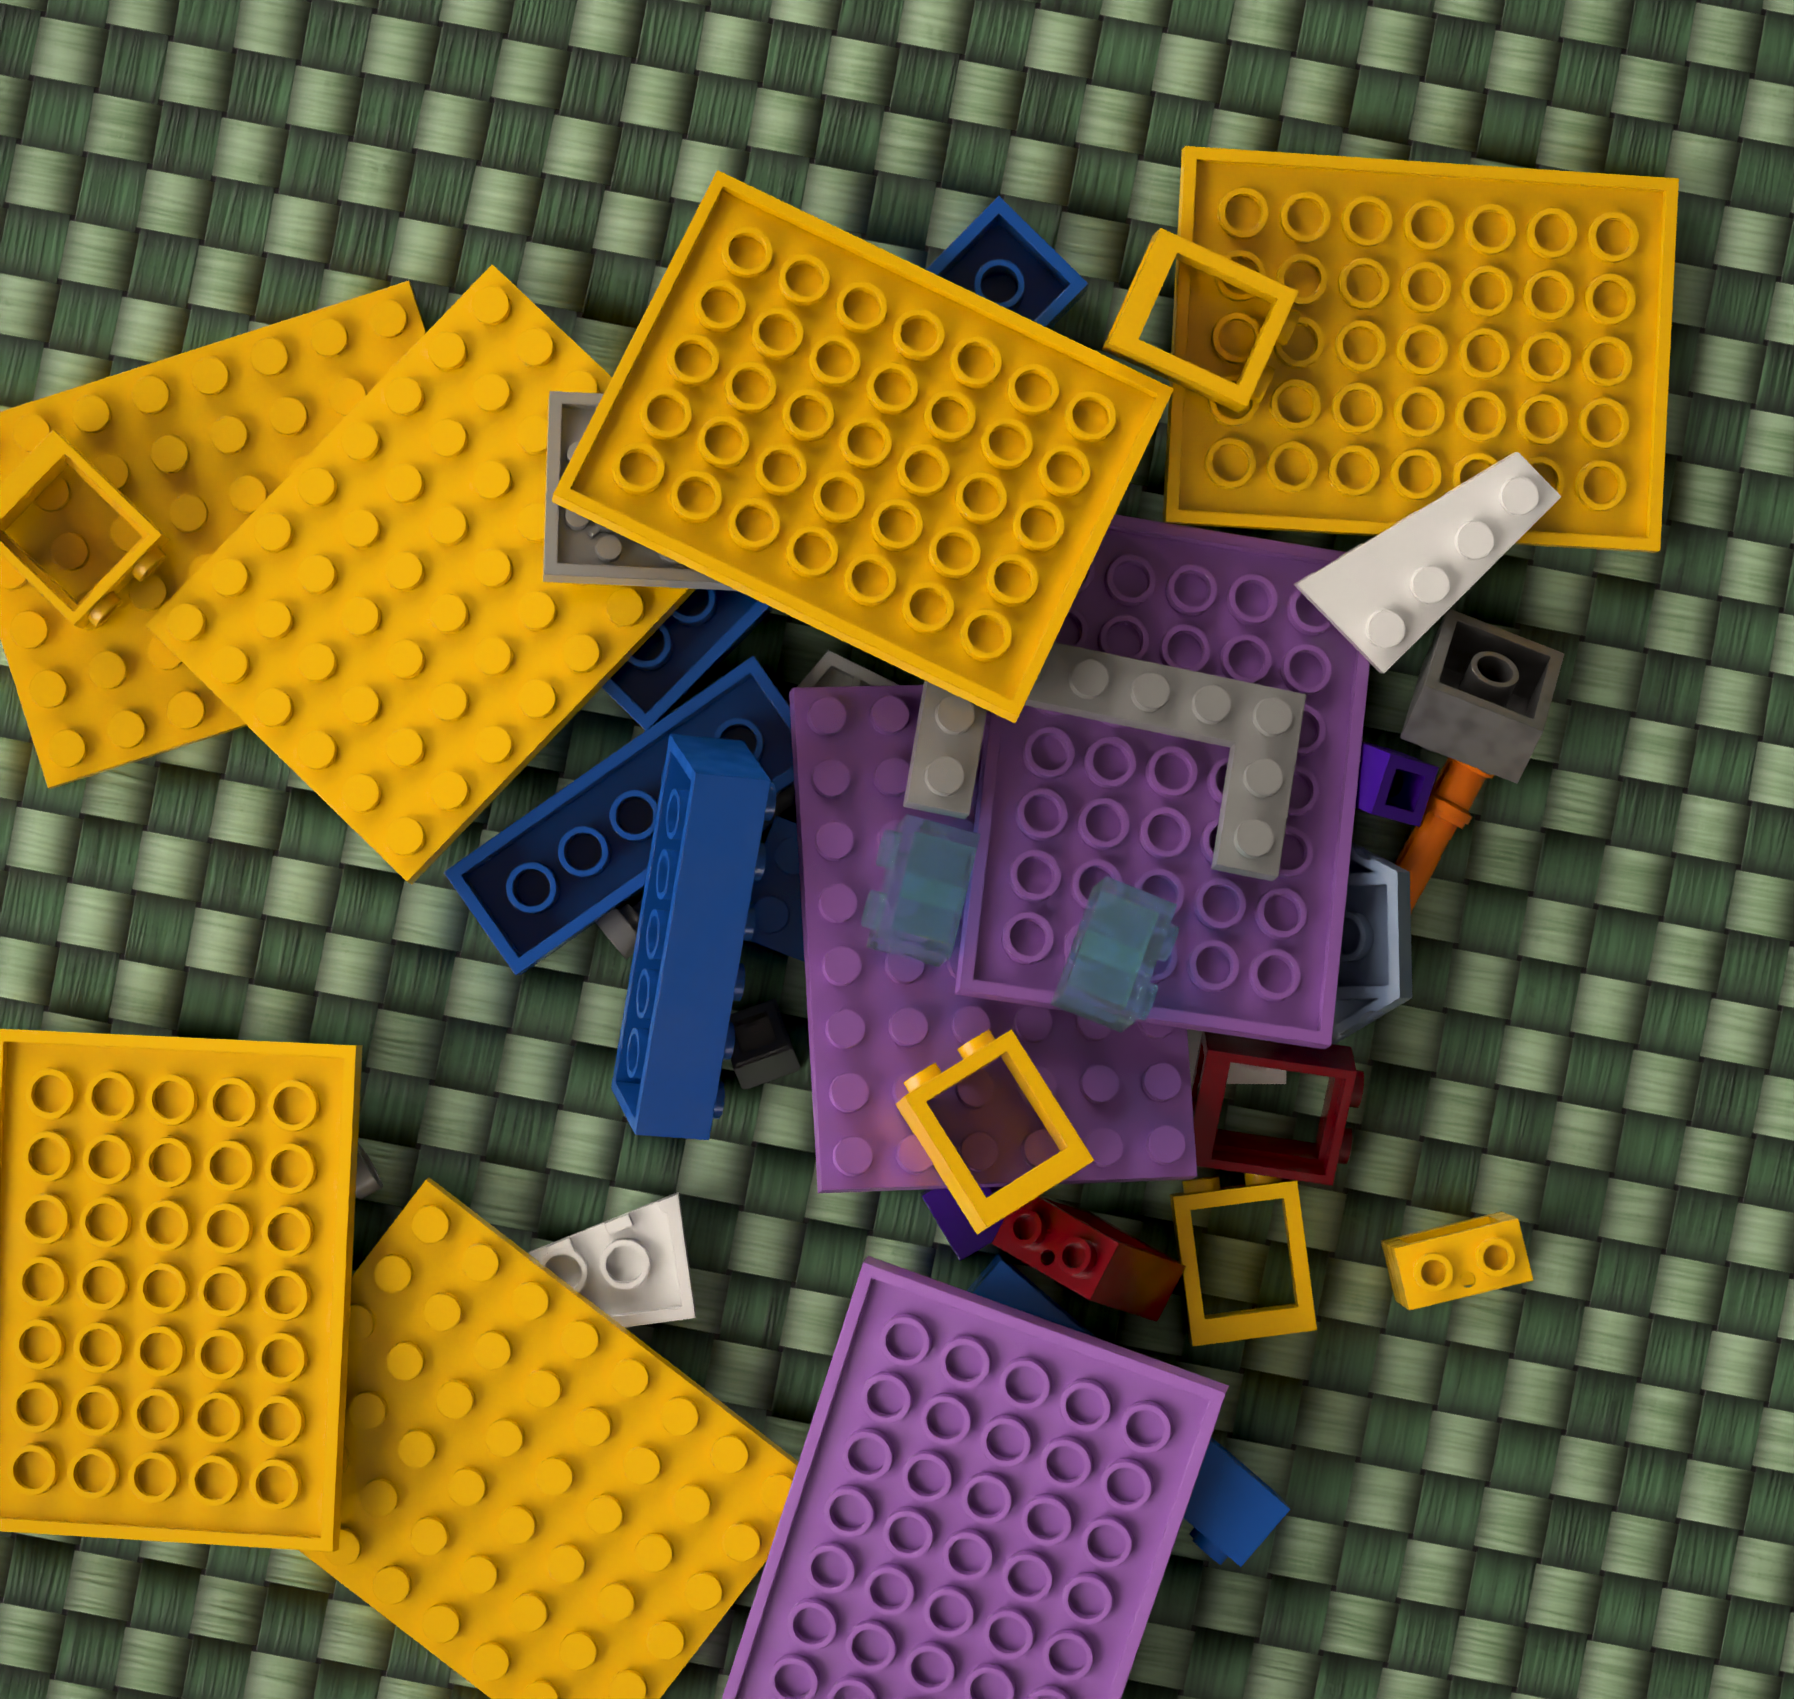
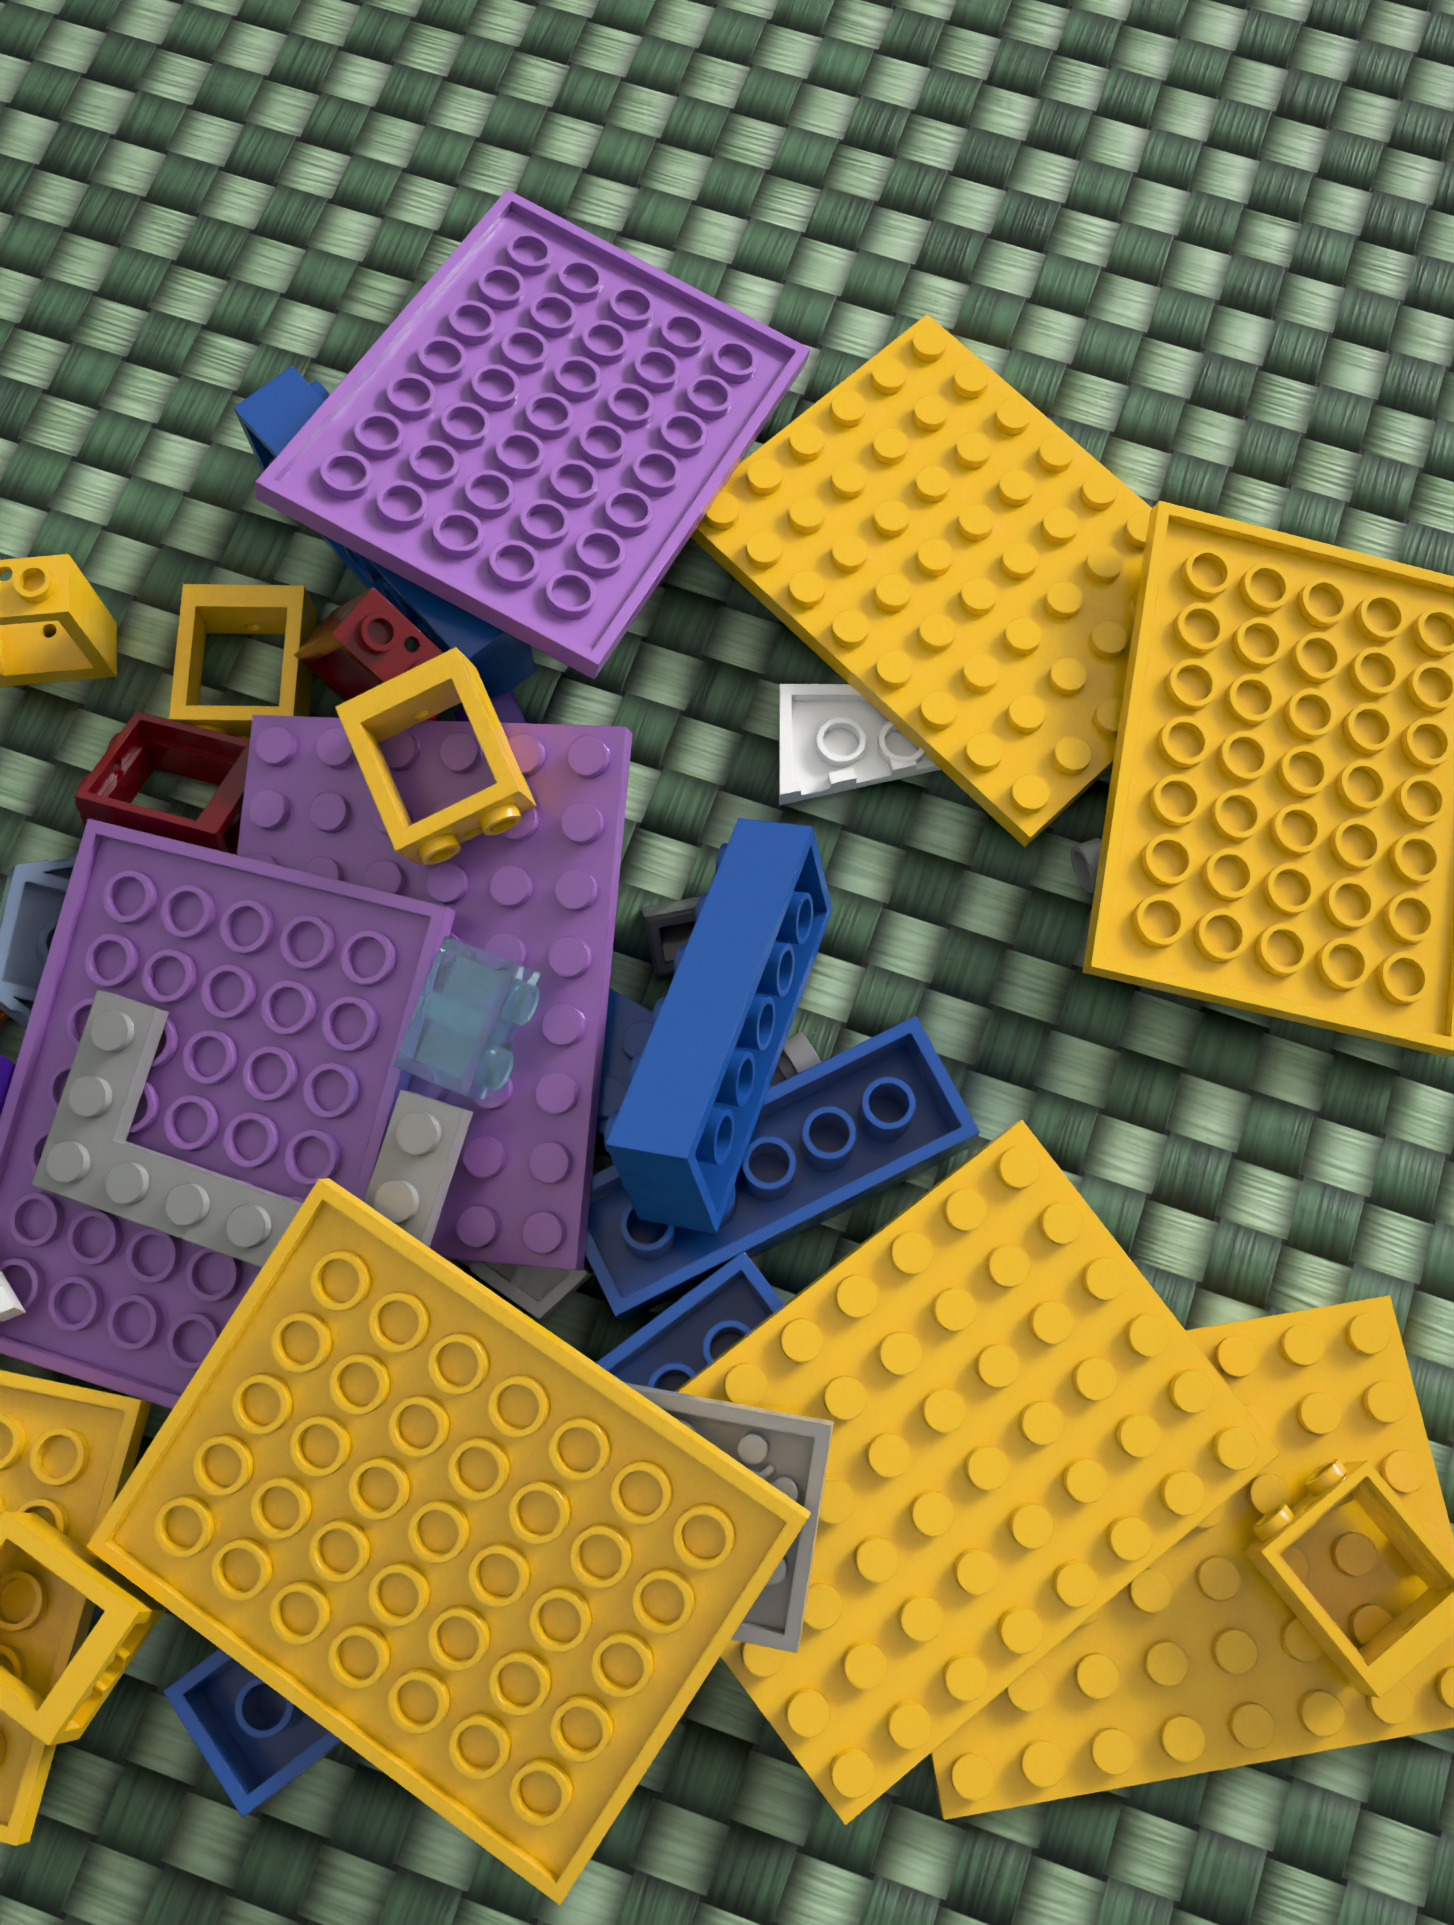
camera: 170 degrees left, 15 degrees down
clear light blue brick [1050,876,1179,1033] -> none

